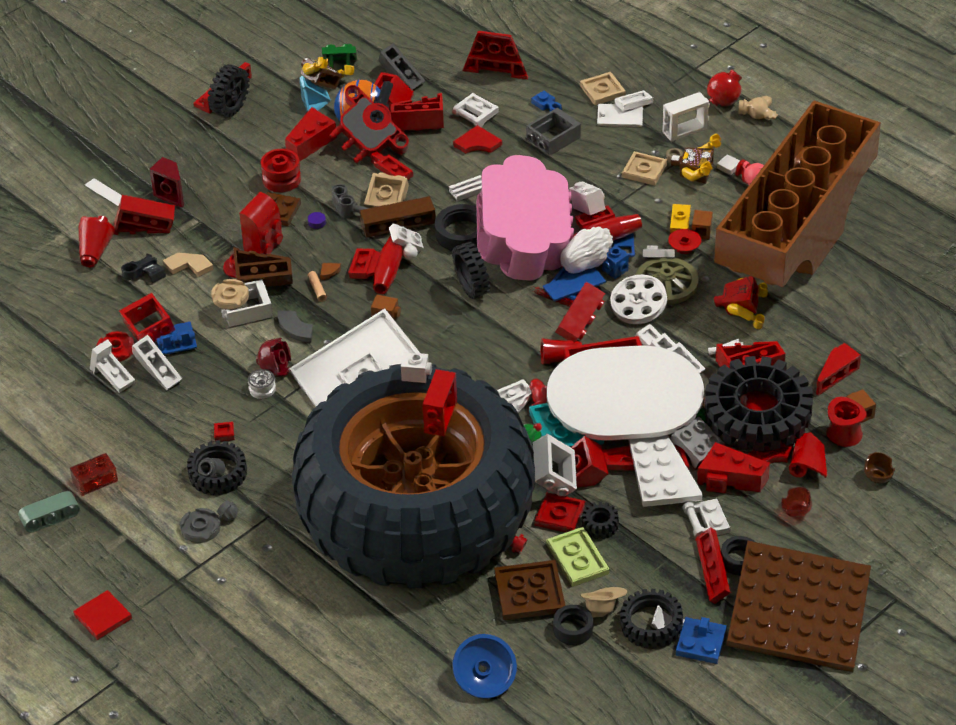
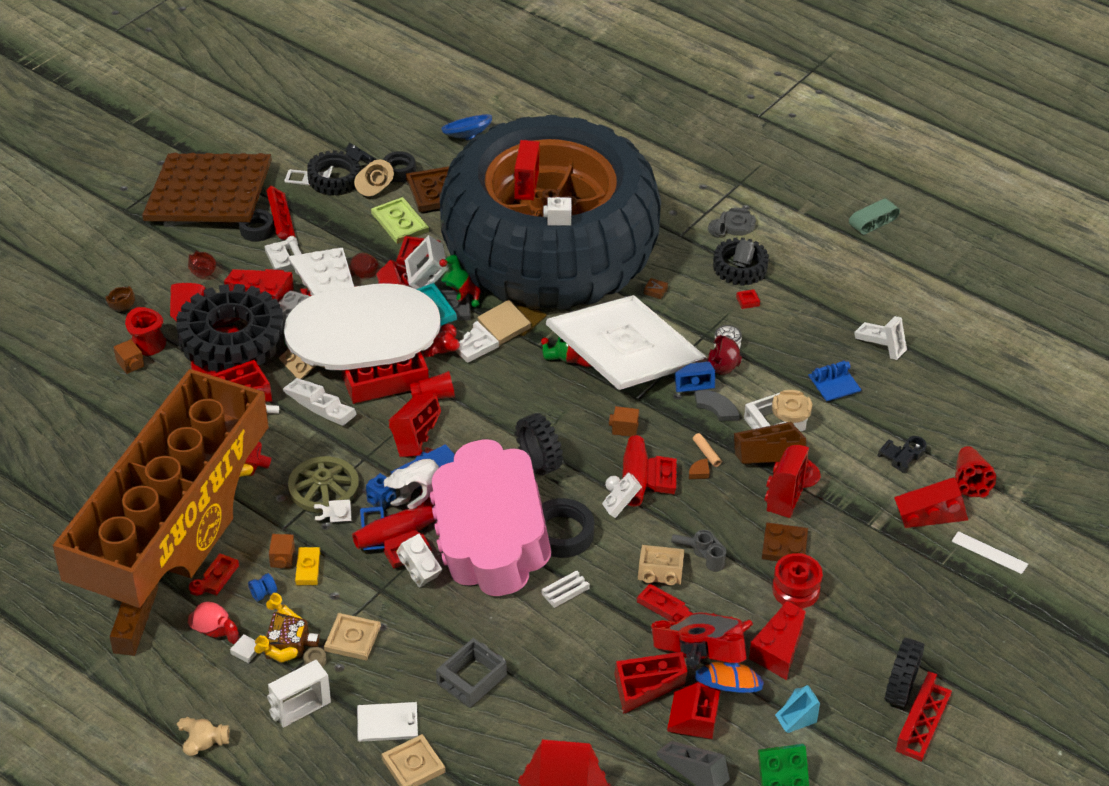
camera: 170 degrees right, 0 degrees up
clear red brick [70,453,118,496] -> none
red tile [73,590,132,640] -> none
red tile [97,331,134,362] -> none
red window [119,293,175,342] -> none
white slope [132,335,182,390] -> none
dark red slope [150,157,184,207] -> none
tan tile [163,253,213,277] -> none
torso [301,57,354,90] -> none
dark purple tile [308,212,326,229] -> none
reddish brown brick [360,196,436,237] -> none
white plate [452,93,499,127] -> none
red tile [453,125,503,154] -> none
blue plate [531,90,562,112] -> none
black tyre [582,501,619,539] -> none
white wedge [610,275,667,324] -> none
white tile [615,91,653,111] -> none
red piece [668,229,701,254] -> none
blue hinge [676,617,727,664] -> none
red brick [707,69,742,107] -> none
red slope [816,343,861,396] -> none
none -> blue wheel [248,573,277,601]
none -> black piece [345,142,377,164]
none -> clear red hair [349,252,379,279]
none -> blue slope [675,362,715,392]

